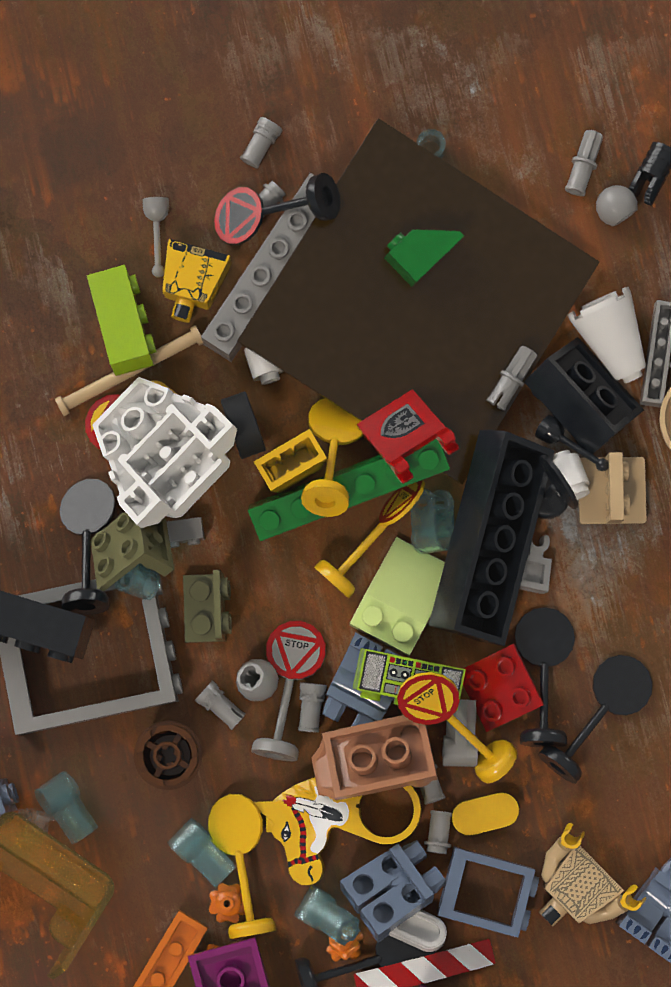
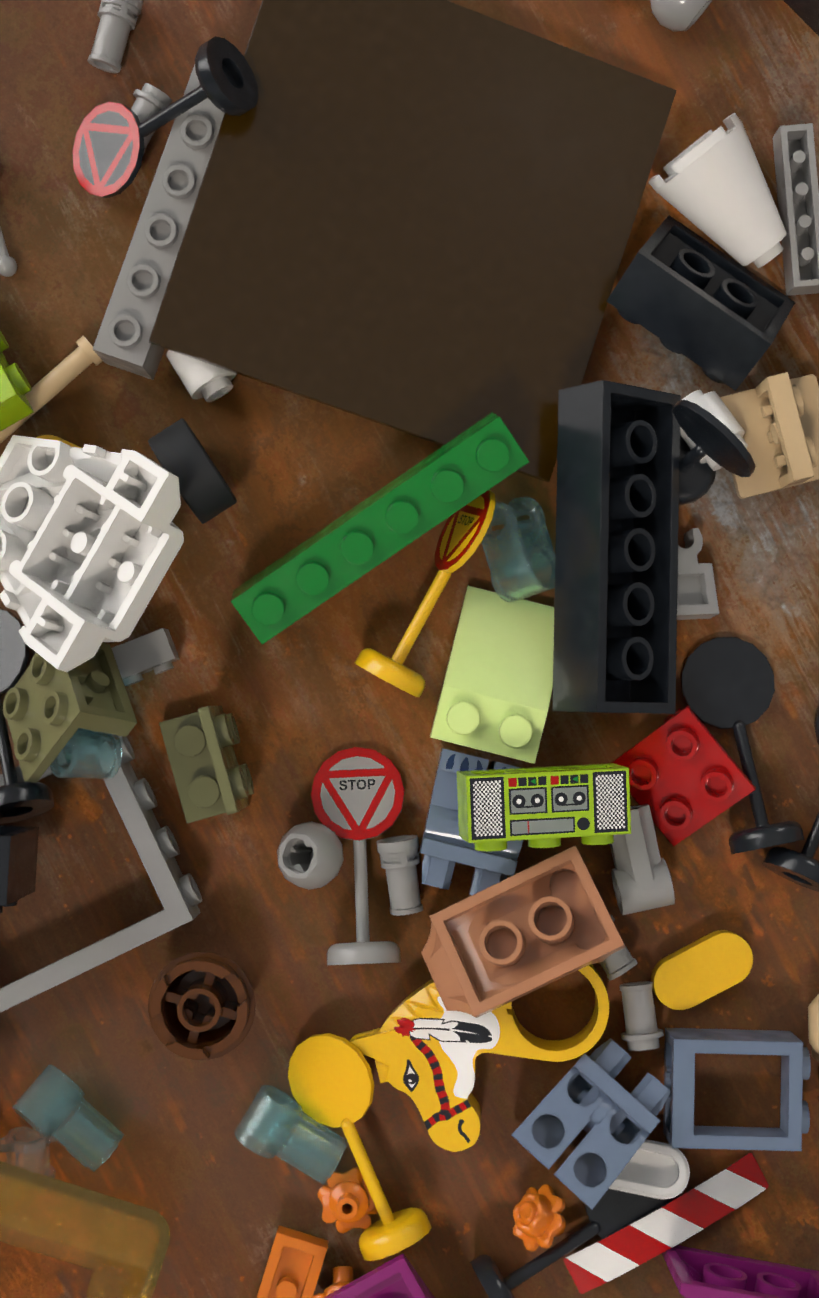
camera: 15 degrees left, 5 degrees up
yellow torso [163,239,232,323] -> none
light grey pin [195,680,246,730] -> none
yellow torso [253,429,327,493] -> none
clear light blue piece [294,885,360,946] -> none
yellow piece [301,398,363,517] -> none
red flag [356,389,459,484] -> none
green slope [384,230,464,287] -> none
yellow piece [397,672,517,783] -> none
light grey axle [486,346,537,411] -> none
black hinge [535,415,609,472] -> none

